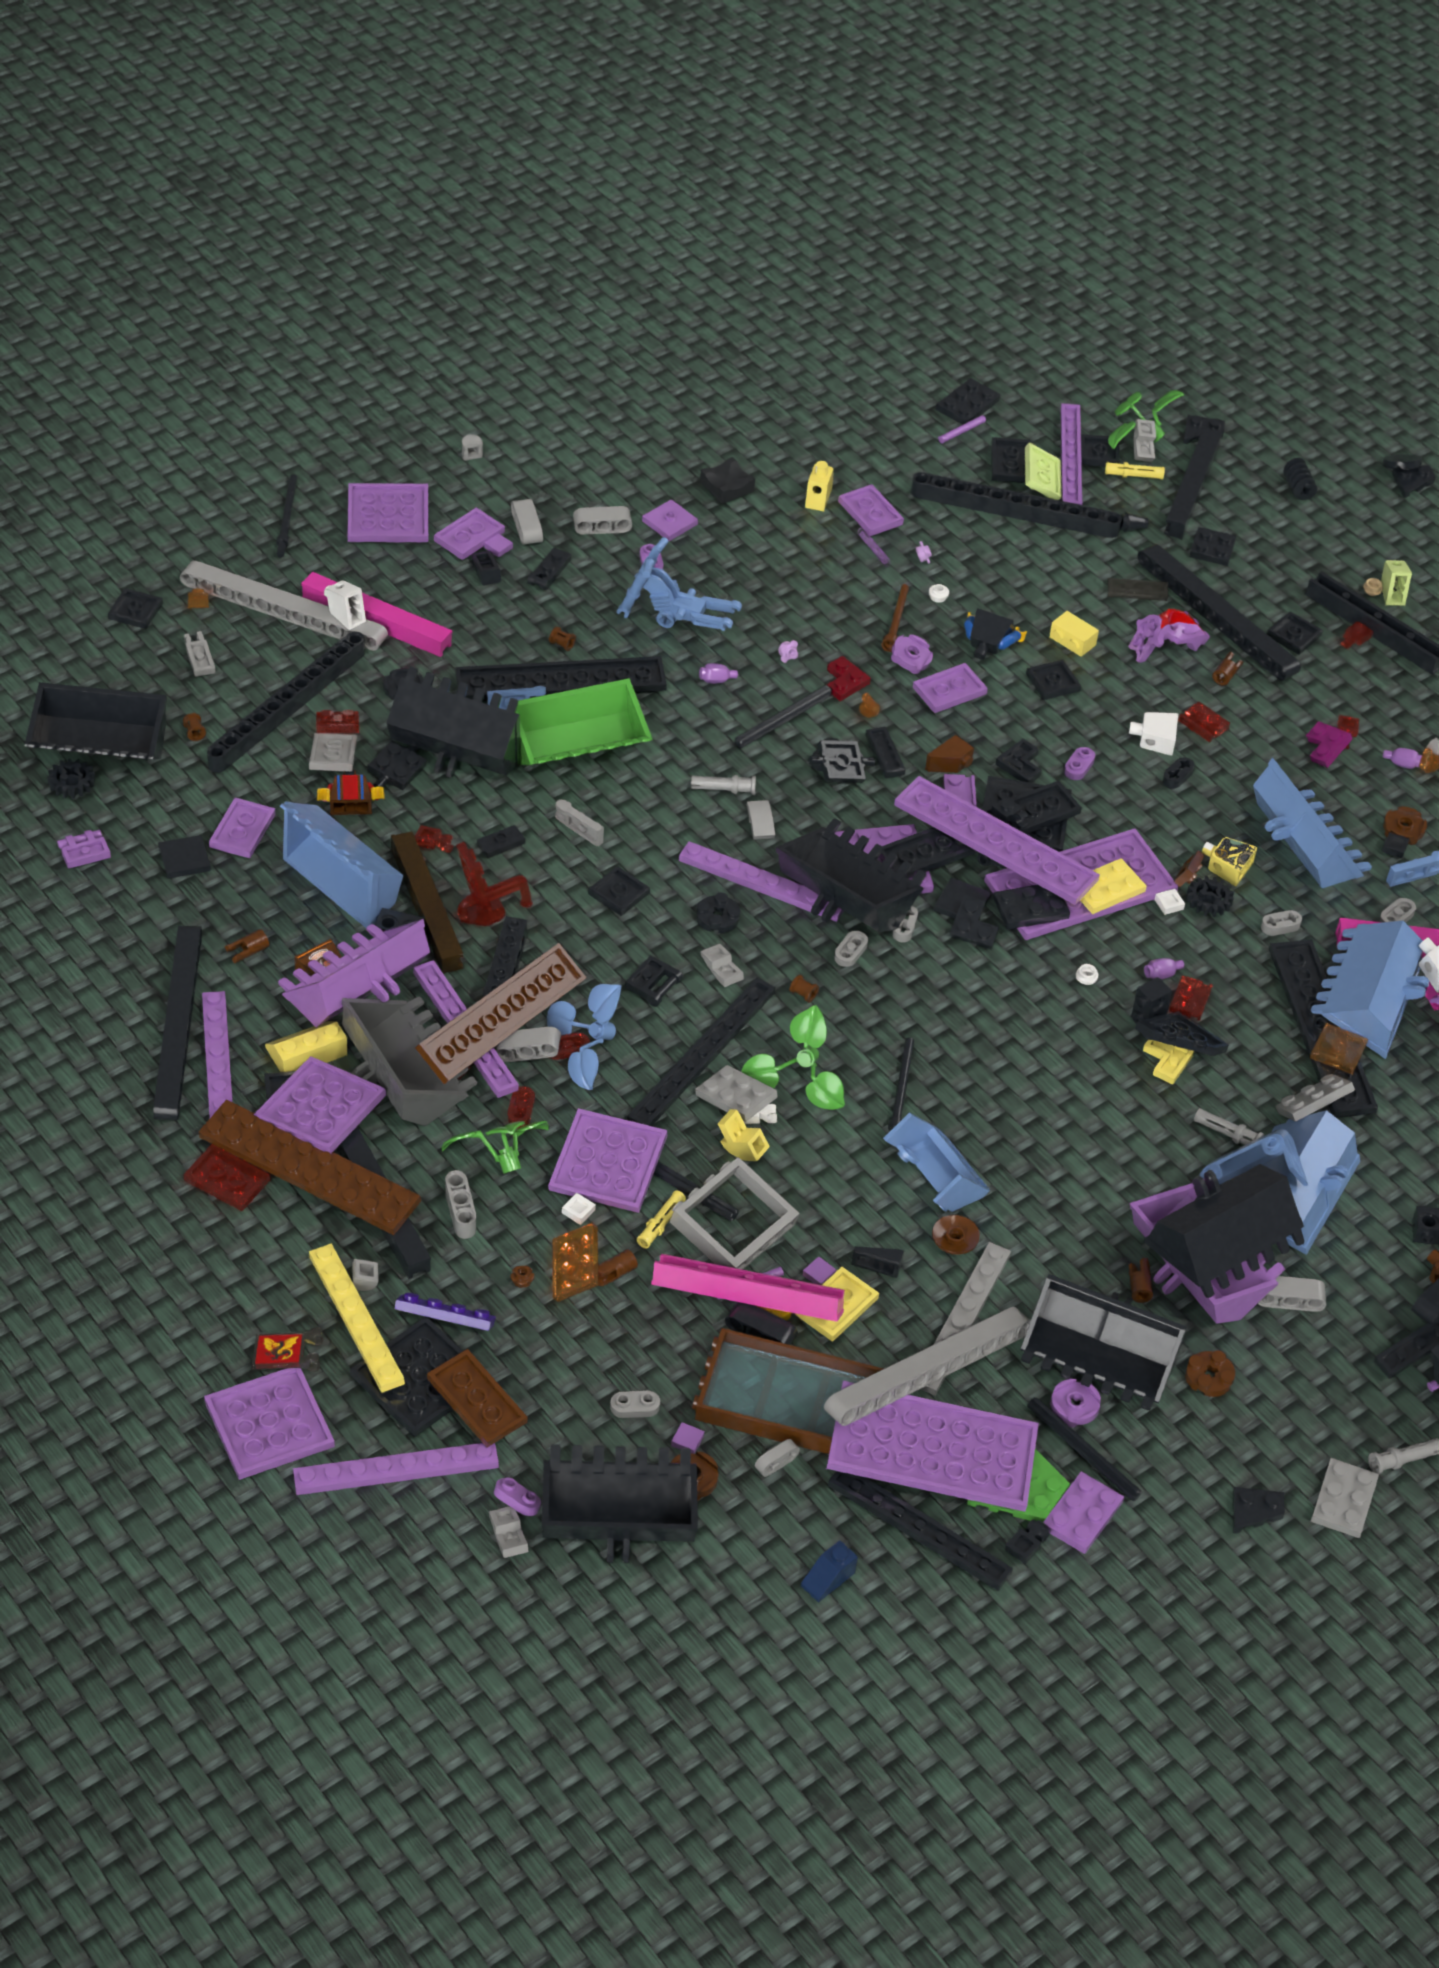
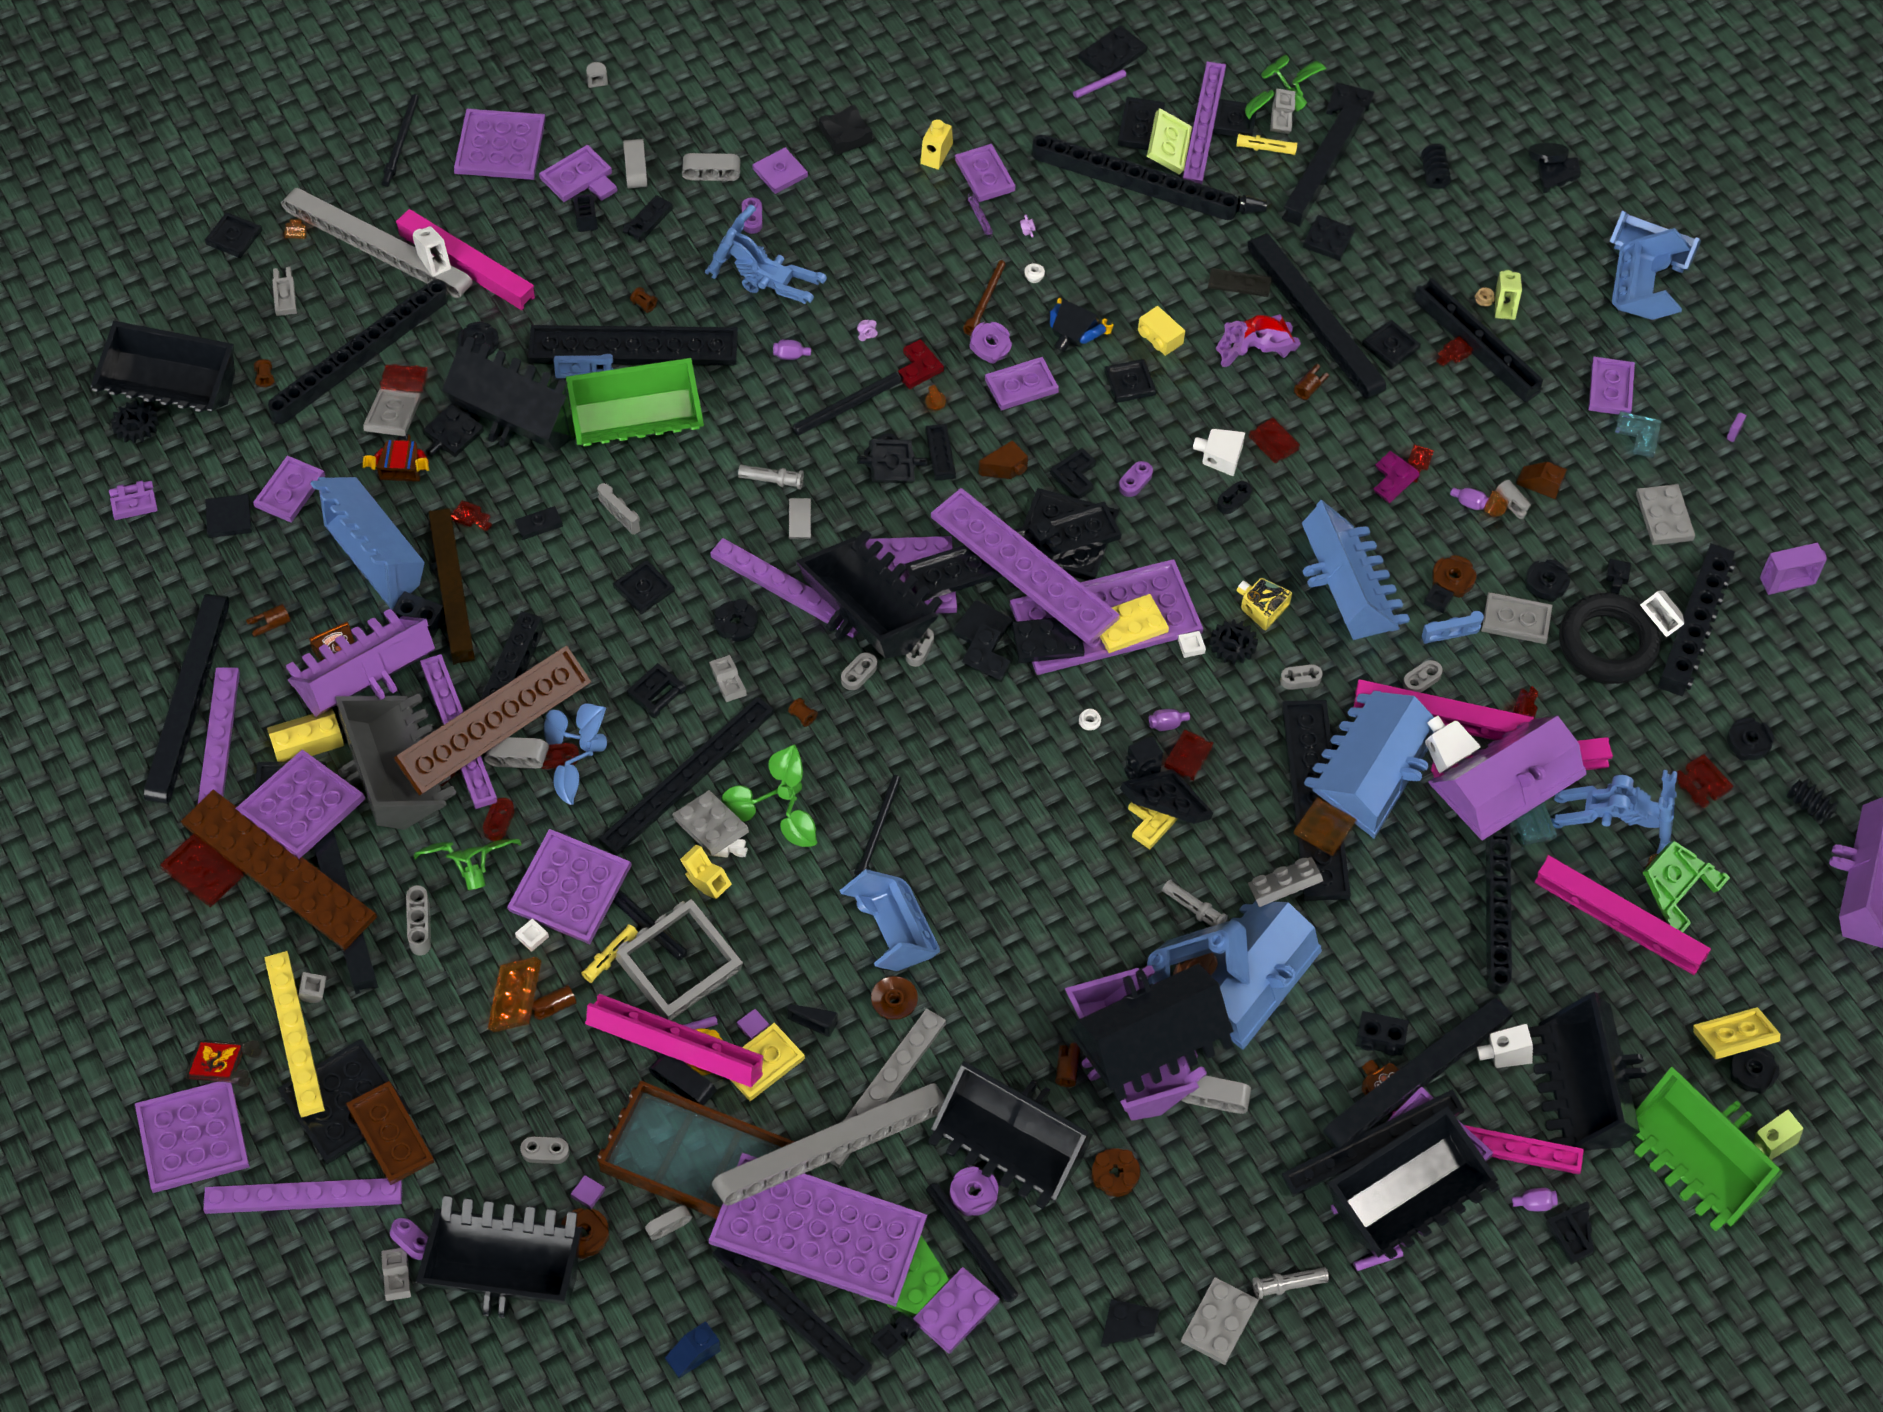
camera: 10 degrees right, 10 degrees up
plate [394,1293,496,1331] -> none
clear red plate [456,842,533,926] -> none
reddish brown plate [510,1266,534,1288] -> none
medium lavender plate [943,774,977,807] -> none
reddish brown plate [1174,850,1204,887] -> none

